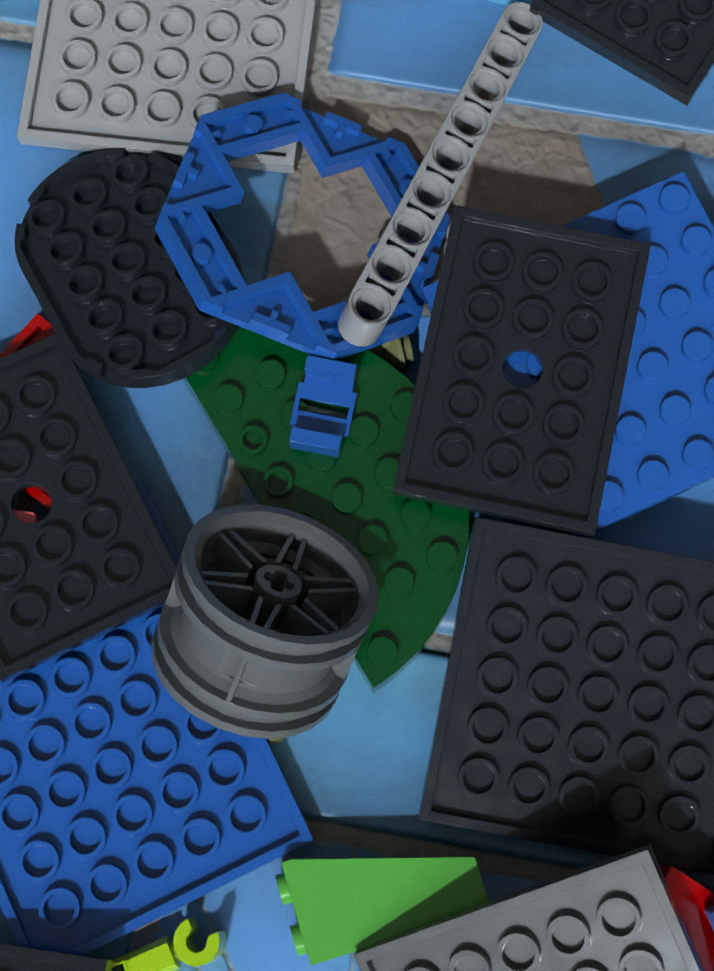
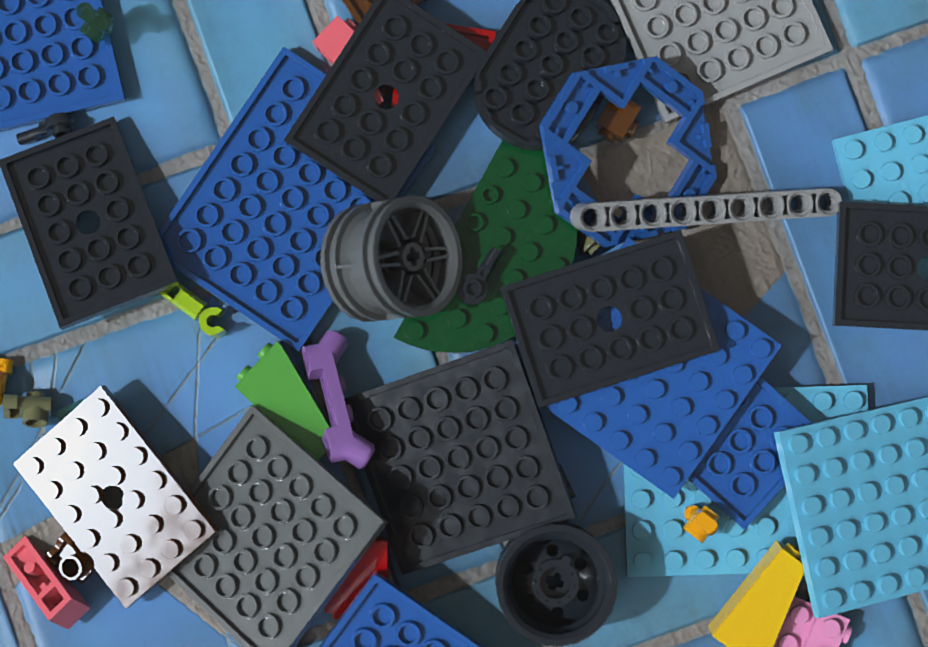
camera: 60 degrees right, 10 degrees up
blue piece [289,355,357,458] -> none
none -> medium lavender plate [302,330,375,469]
none -> black plate [457,247,503,305]
none -> reddish brown brick [595,100,642,143]

